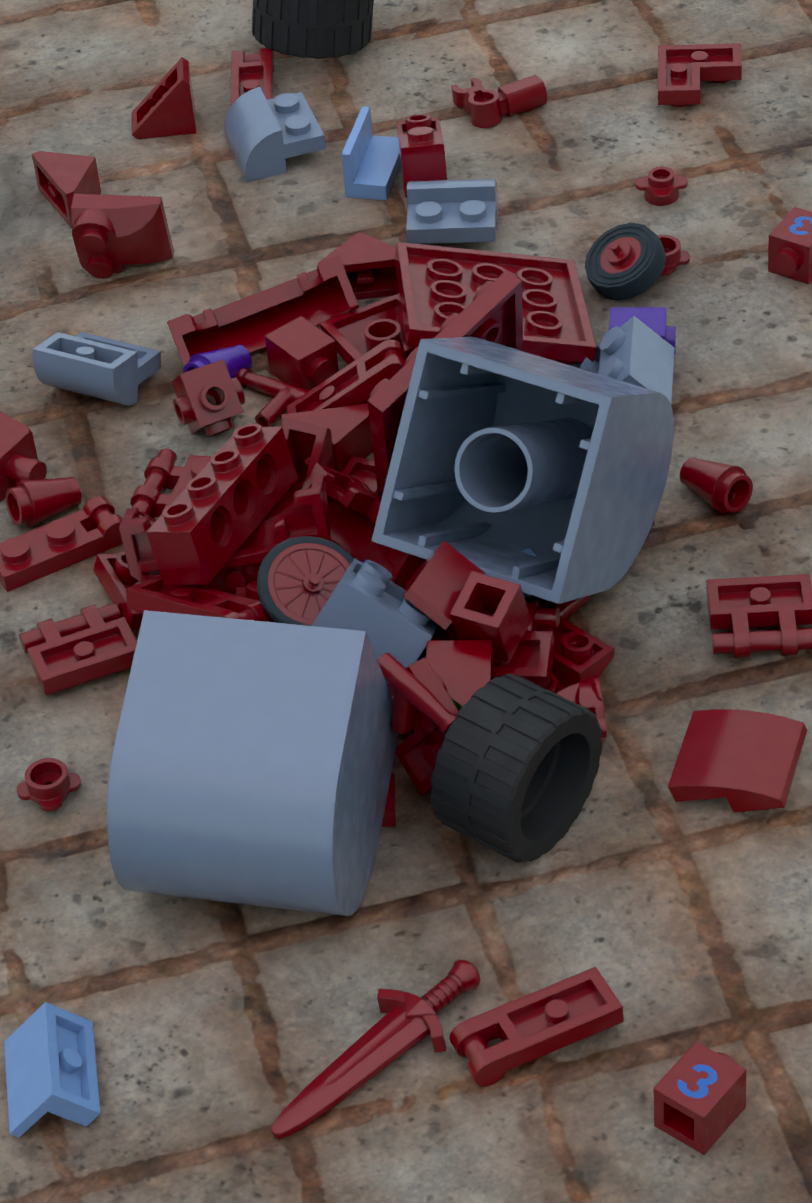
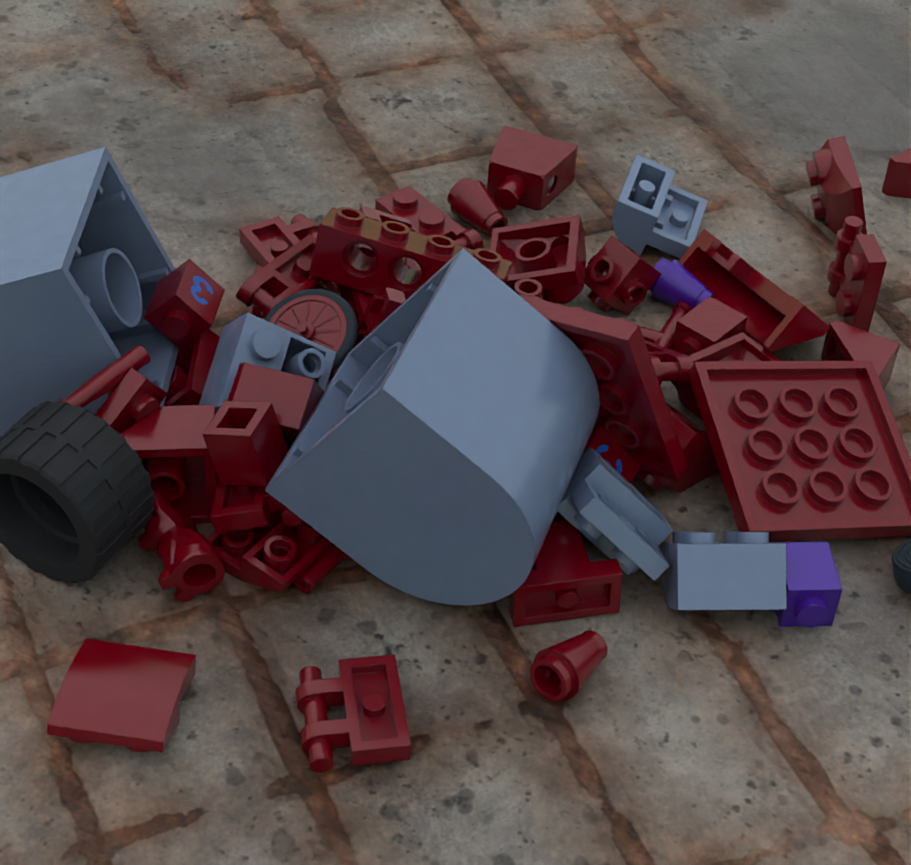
camera: 75 degrees right, 0 degrees up
none -> dark red slope [490,215,586,304]
none -> dark red plate [827,216,887,332]

